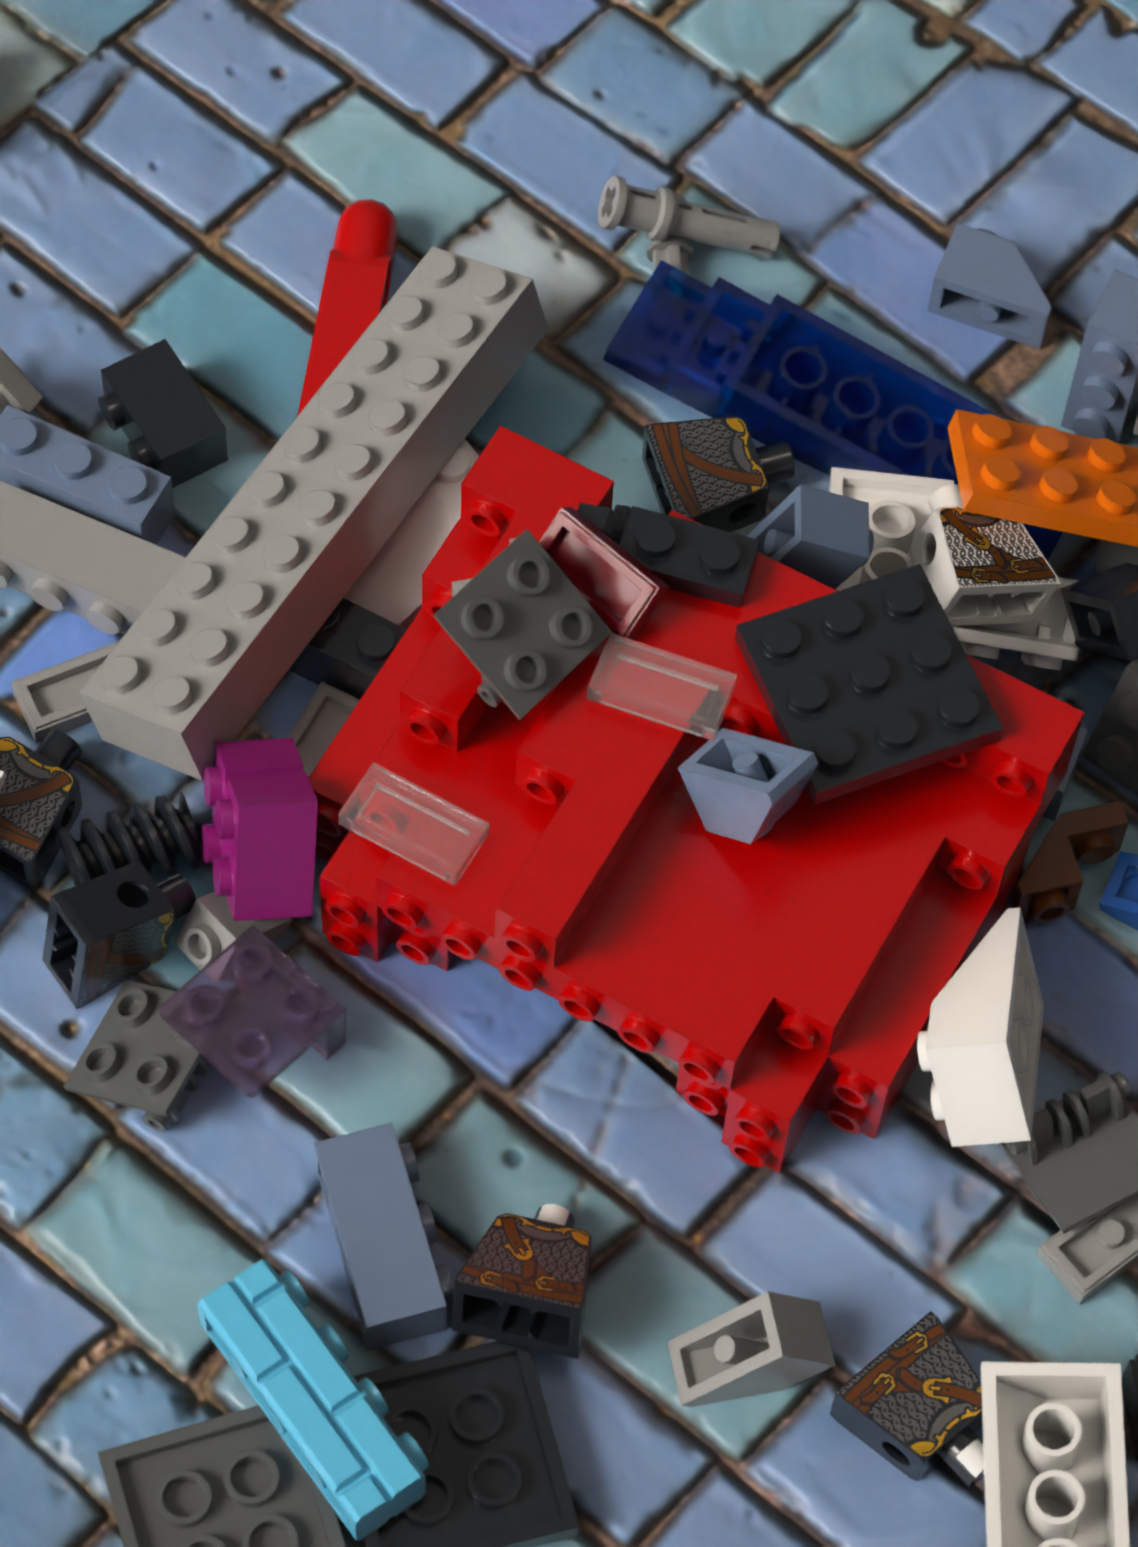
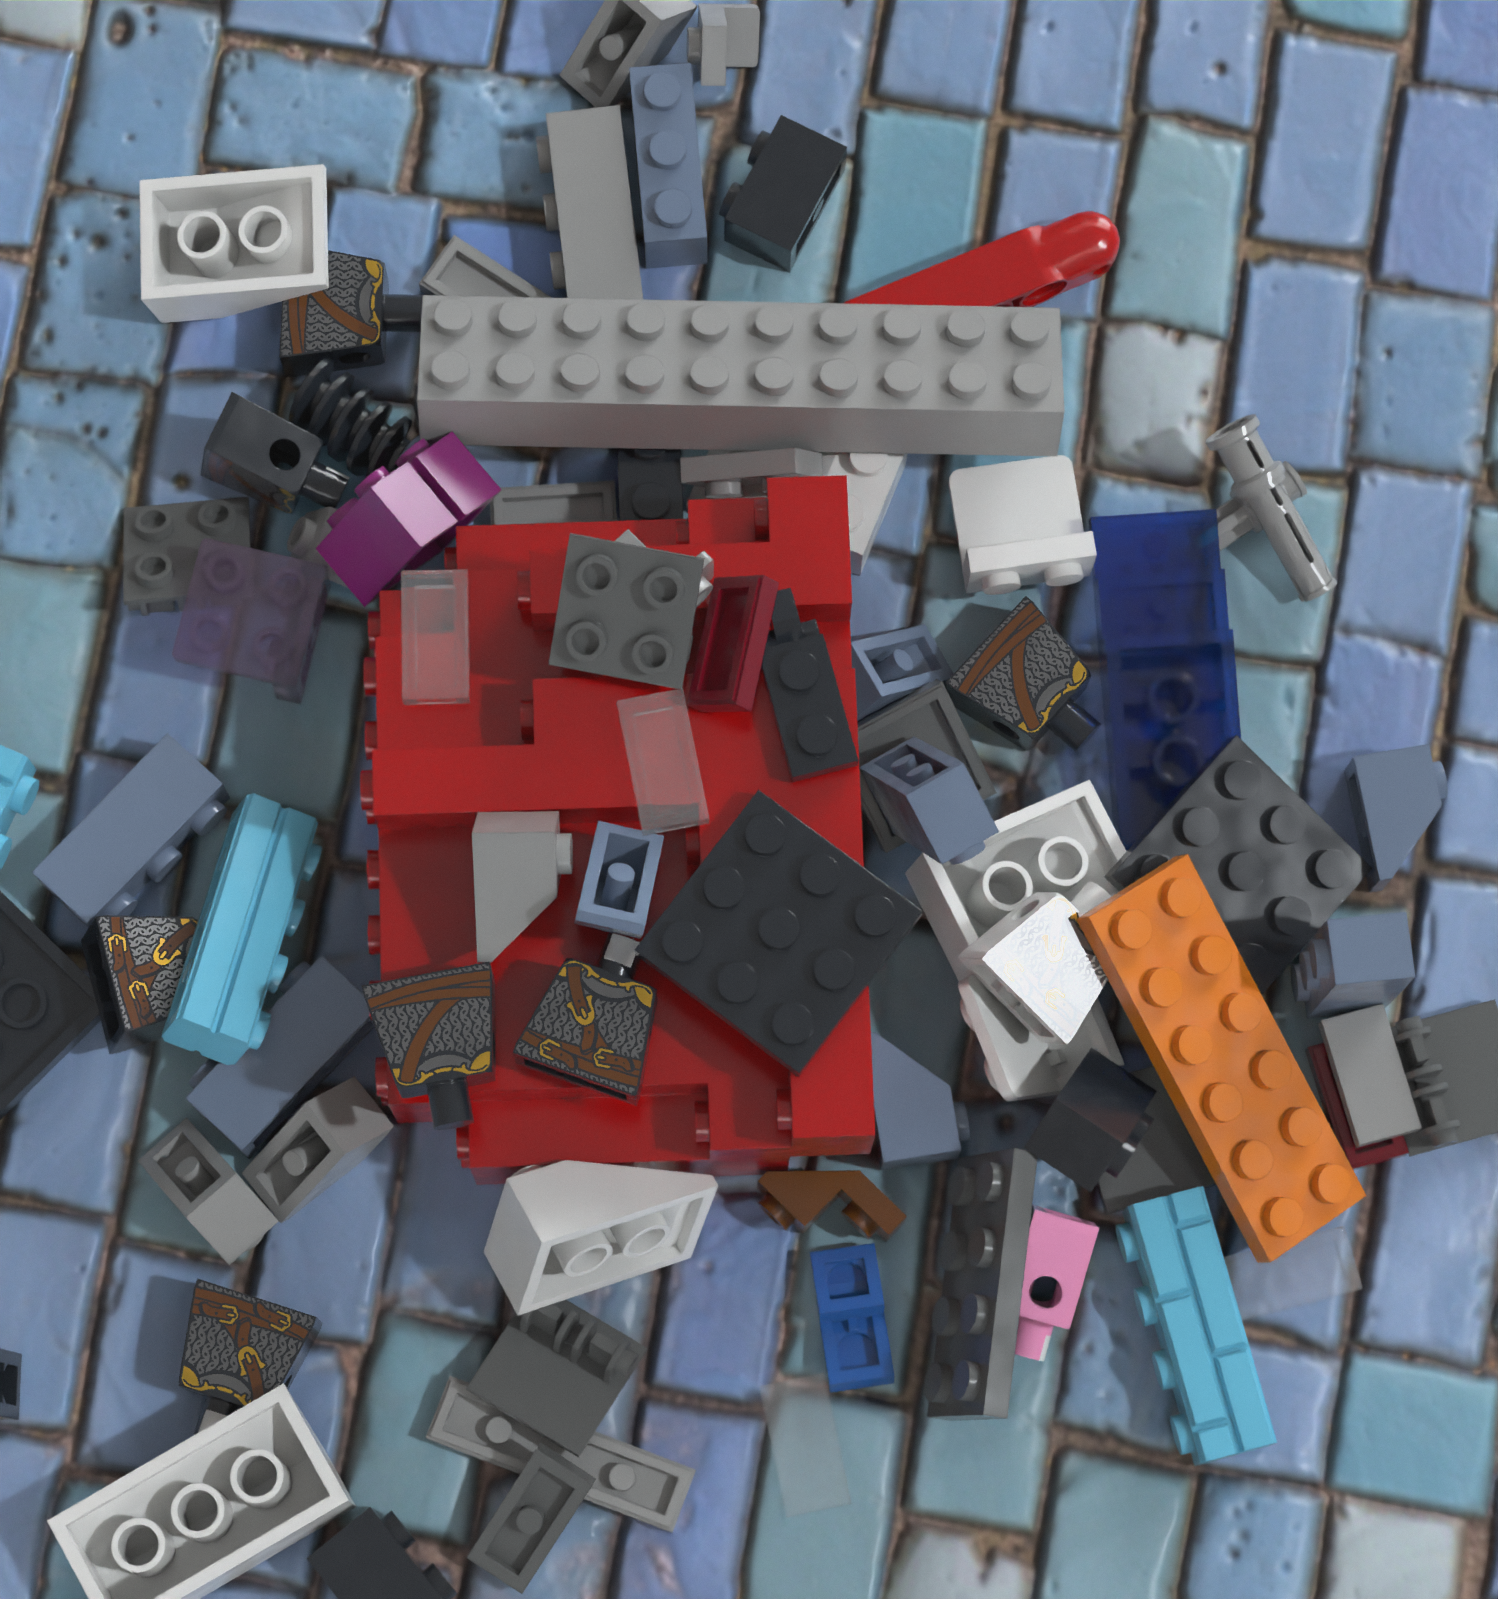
camera: 60 degrees right, 15 degrees up
none -> medium azure brick [161,793,322,1065]
none -> sand blue brick [185,955,375,1159]
none -> light grey slope [242,1076,394,1223]
none -> torso [362,962,496,1130]
none -> light grey slope [472,811,573,963]
none -> torso [513,933,658,1106]
none -> light grey plate [680,448,823,498]
none -> white bracket [948,455,1097,595]
none -> black plate [1104,735,1373,995]

